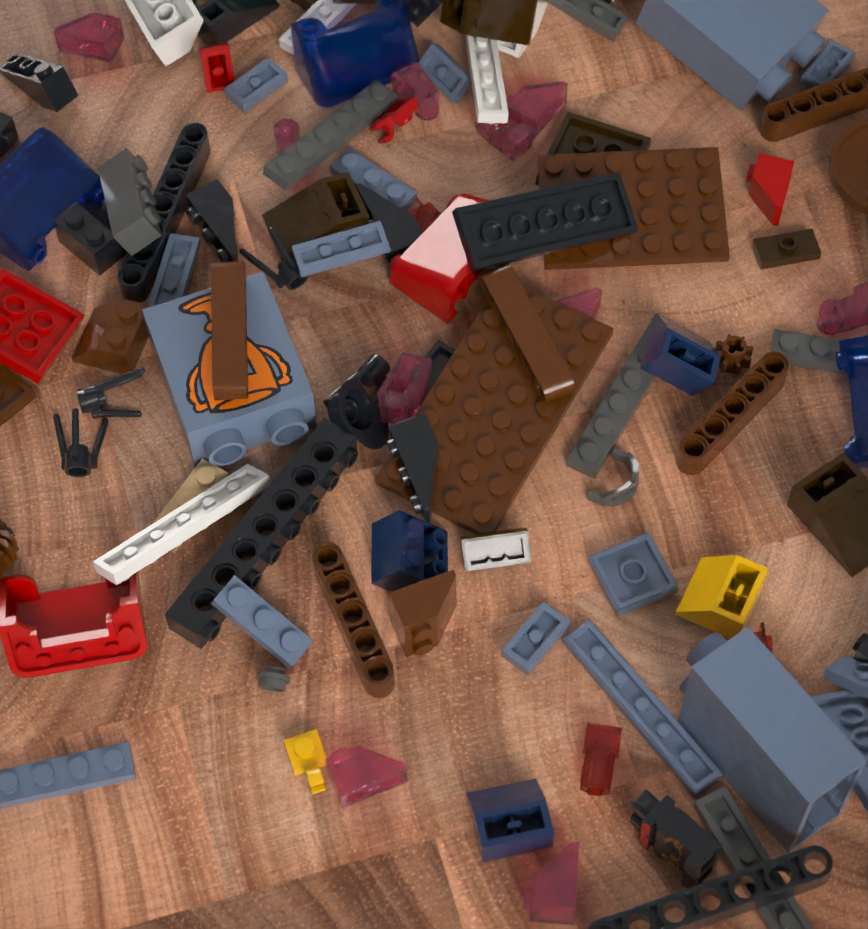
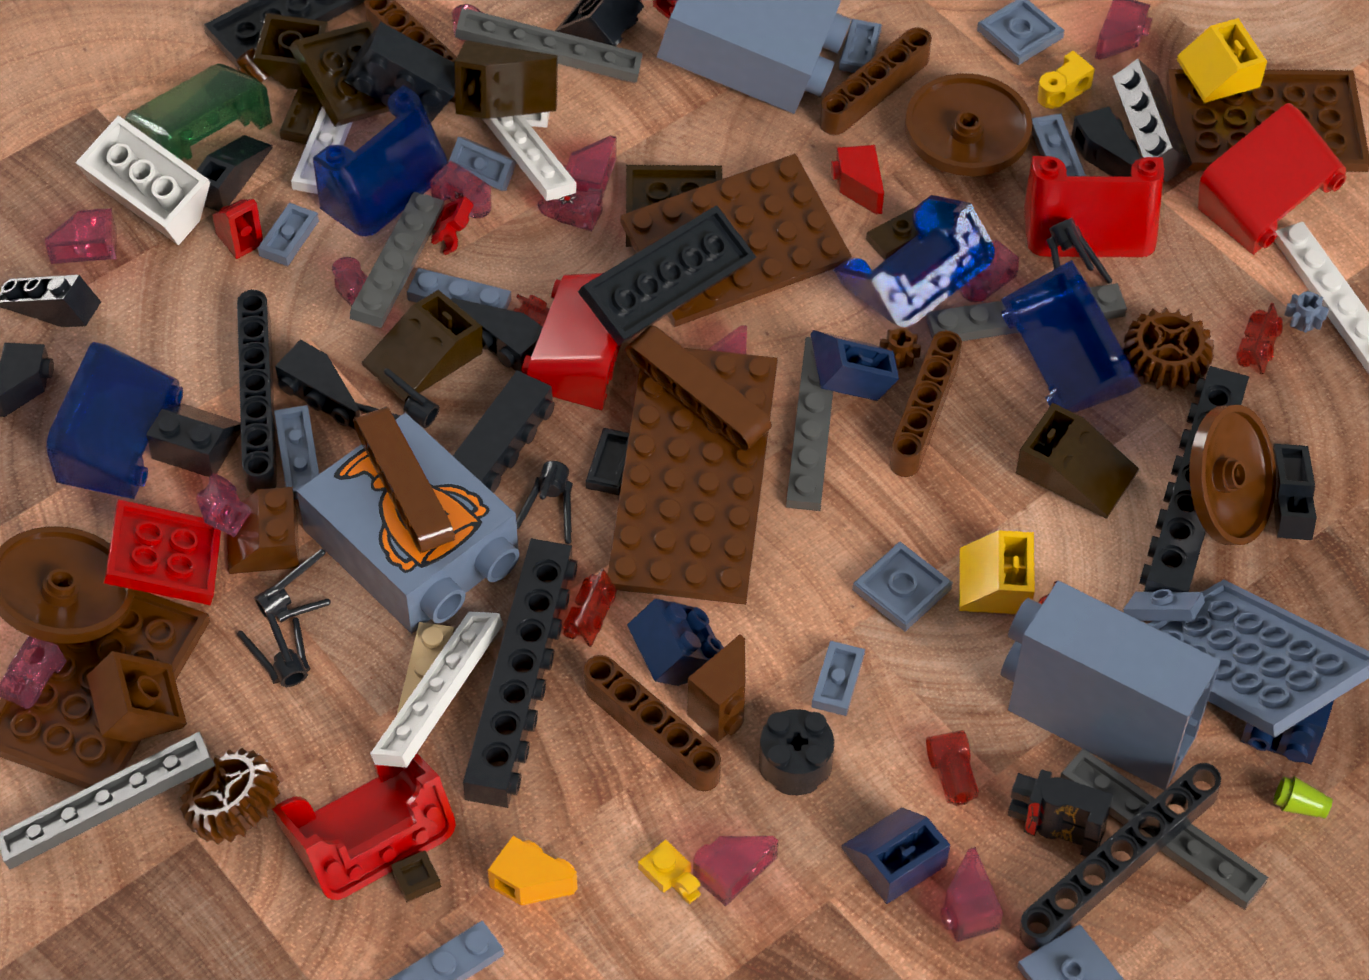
camera: 25 degrees left, 5 degrees down
dark grey brick [98,148,162,256] -> none
sand blue plate [211,575,313,669] -> none
dark grey plate [256,666,291,692] -> none
sand blue plate [291,221,390,278] -> none
black piece [325,379,389,450] -> none
clear pink slope [377,353,432,424] -> none
black slope [386,413,439,523] -> none
plate [460,528,531,572] -> none
sand blue tile [563,619,723,798] -> none
dark grey helmet [586,448,639,507] -> none
none -> clear pink leg [196,473,251,537]
none -> dark brown plate [390,850,441,903]
none -> black brick [453,370,555,493]
none -> light orange slope [488,836,578,905]
none -> clear red hinge [562,568,617,647]
none -> black brick [759,709,834,796]
none -> clear blue windscreen [834,195,995,327]

